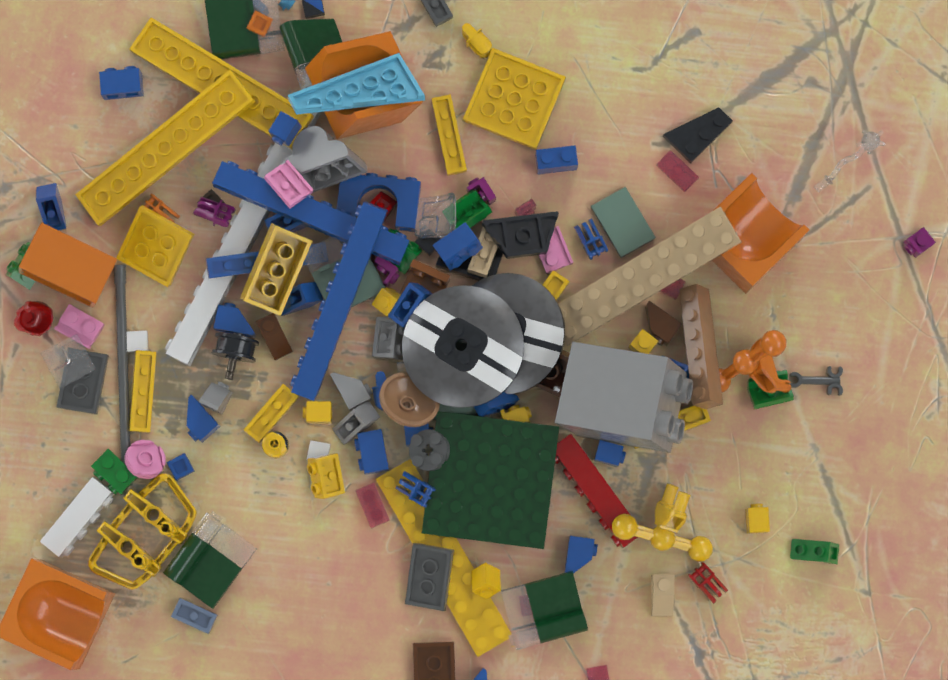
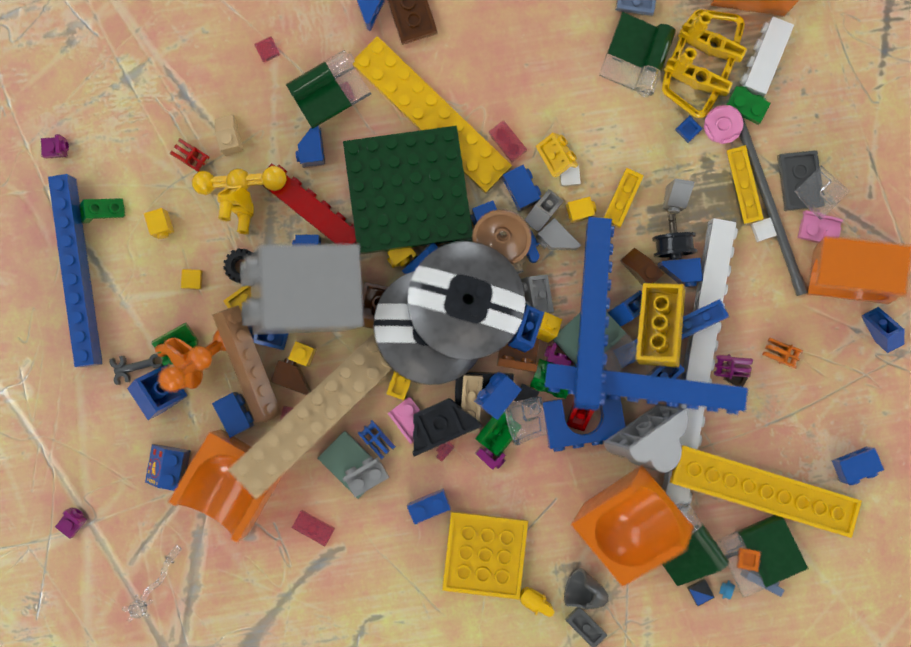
camera: 165 degrees right, 5 degrees up
red hair [14,301,54,336] -> none
yellow plate [75,70,256,227] -> none
yellow plate [116,205,195,287] -> none
blue slope [186,395,221,443] -> none
yellow head [262,431,289,459] -> none
bright pink plate [264,160,314,209] -> none
blue brick [268,111,302,146] -> none
medium azure wing [288,53,425,115] -> none
blue arm [395,471,436,507] -> none
dark grey tile [405,543,454,611] -> none
dark grey plate [409,429,450,471] -> none
yellow plate [431,94,467,176] -> none
yellow brick [471,562,501,599] -> none
black wing [663,107,733,163] -> none
none -> magenta bracket [41,134,69,159]
none -> blue brick [48,174,103,367]
none -> blue slope [127,365,188,420]
none -> blue slope [145,444,191,491]
none -> yellow tile [181,269,203,290]
none -> blue brick [212,392,255,438]
none -> black tyre [223,248,253,284]
none -> light grey bracket [342,456,389,497]
none -> dark grey helmet [564,568,608,609]

